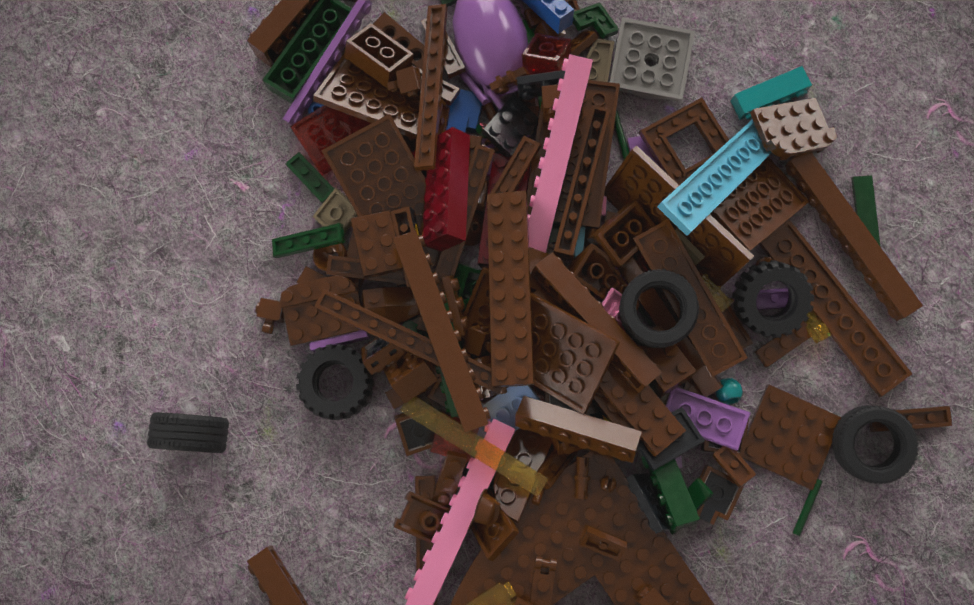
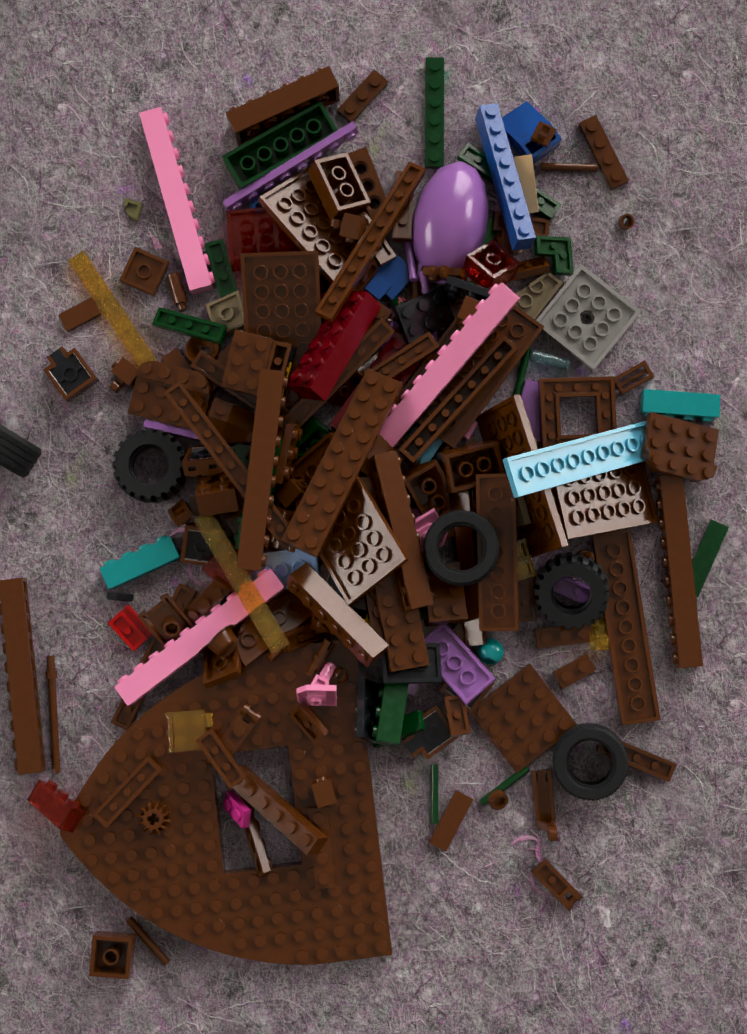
camera: 20 degrees right, 5 degrees up
none -> piece [43,347,99,403]
none -> reddish brown tile [58,297,101,332]
none -> clear yellow plate [68,250,157,367]
none -> teal brick [99,535,181,590]
none -> black tile [106,592,134,602]
none -> red plate [107,604,152,652]
none -> reddish brown plate [119,247,170,297]
none -> olive tile [124,198,144,222]
none -> bright pink brick [139,107,215,295]
none -> reddish brown cylinder [167,272,188,312]
none -> reddish brown plate [167,499,193,527]
none -> bright pink piece [296,662,337,706]
none -> reddish brown tile [429,790,473,852]
none -> dark green bar [430,764,438,824]
none -> reddish brown tile [488,790,508,810]
none -> clear light blue pin [531,349,571,371]
none -> reddish brown hinge [531,769,558,841]
none -> reddish brown plate [531,858,583,911]
none -> reddish brown plate [552,653,596,689]
none -> reddish brown tile [614,361,654,396]

